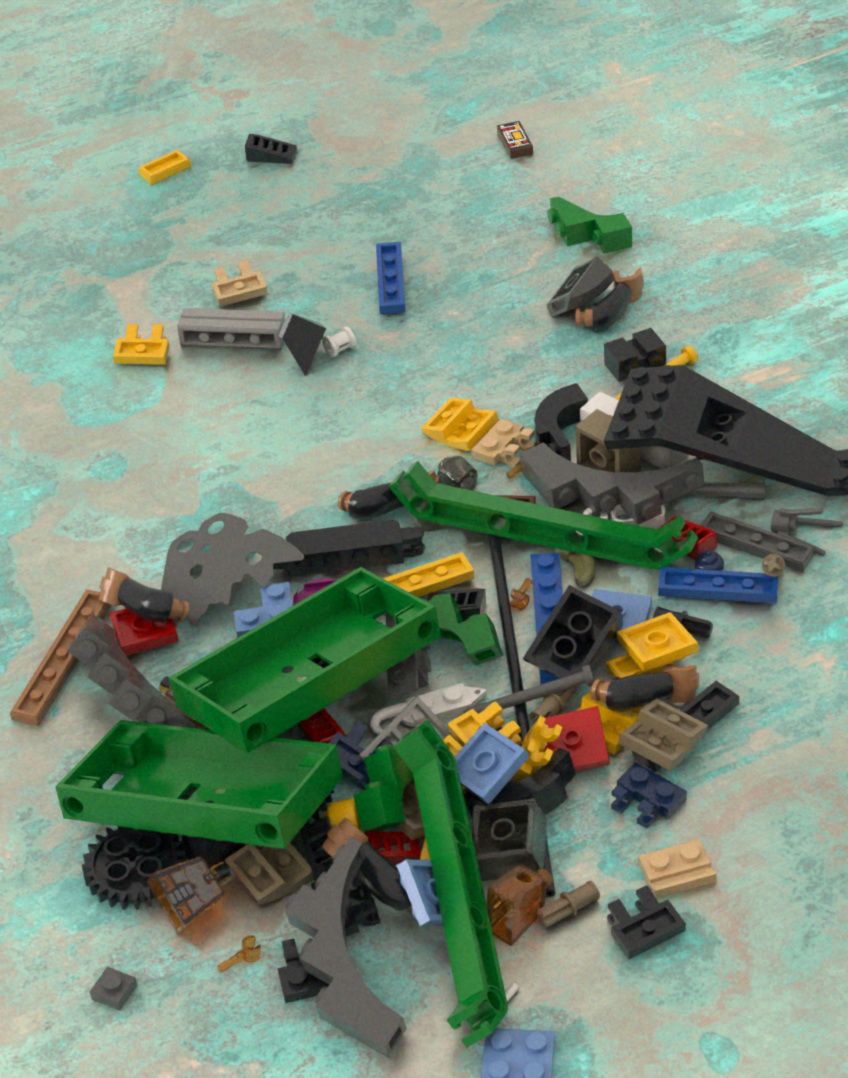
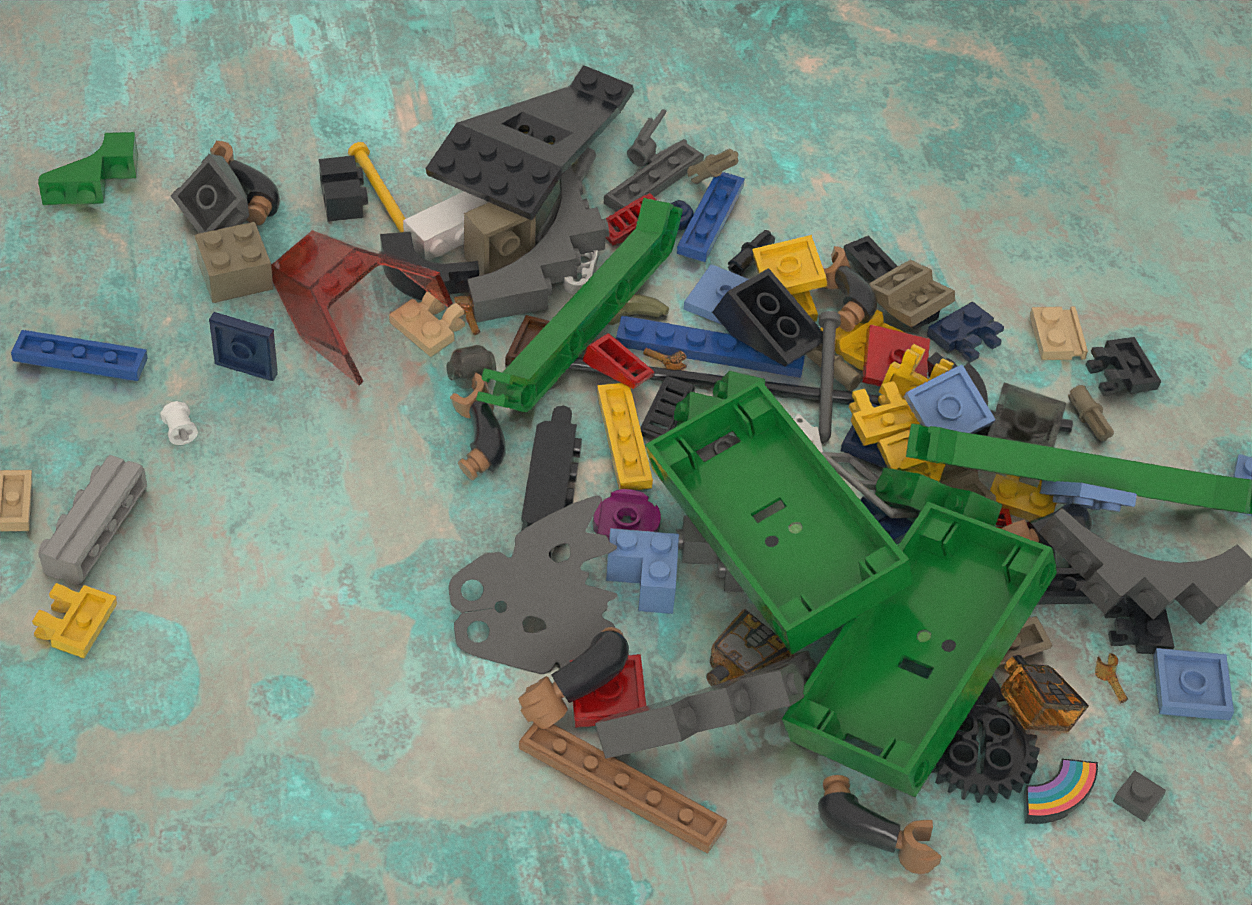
camera: 85 degrees left, 5 degrees up
black slope [279,312,326,377] -> none
yellow slope [421,397,499,451] -> none
clear orange torso [487,865,552,946] -> none
none -> dark tan brick [194,222,273,303]
none -> dark blue plate [209,312,278,381]
none -> clear red windscreen [271,230,453,386]
none -> red slope [582,333,655,389]
none -> piece [818,775,942,874]
none -> tile [1024,758,1098,824]
none -> medium blue plate [1153,648,1234,720]

